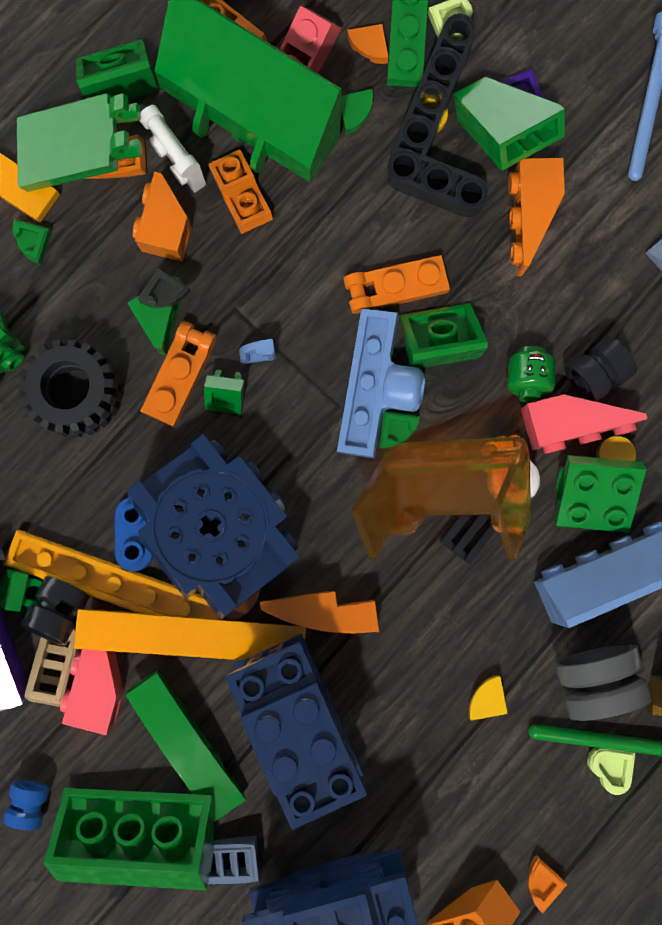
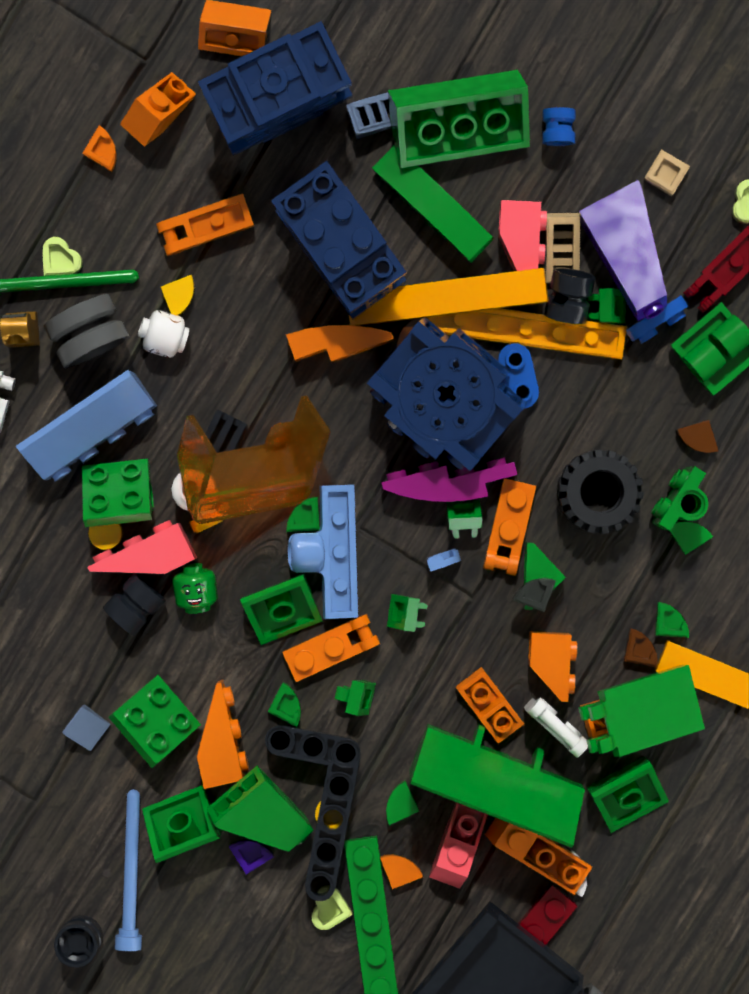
camera: 175 degrees right, 5 degrees up
none -> green plate [108,675,201,768]
none -> white head [138,310,189,358]
none -> green slope [142,785,222,863]
none -> orange plate [156,194,254,256]
none -> green tile [268,682,301,727]
none -> green tile [334,680,376,716]
none -> magenta slope [381,457,517,502]
none -> green tile [387,594,428,632]
none -> reddish brown tile [623,628,658,667]

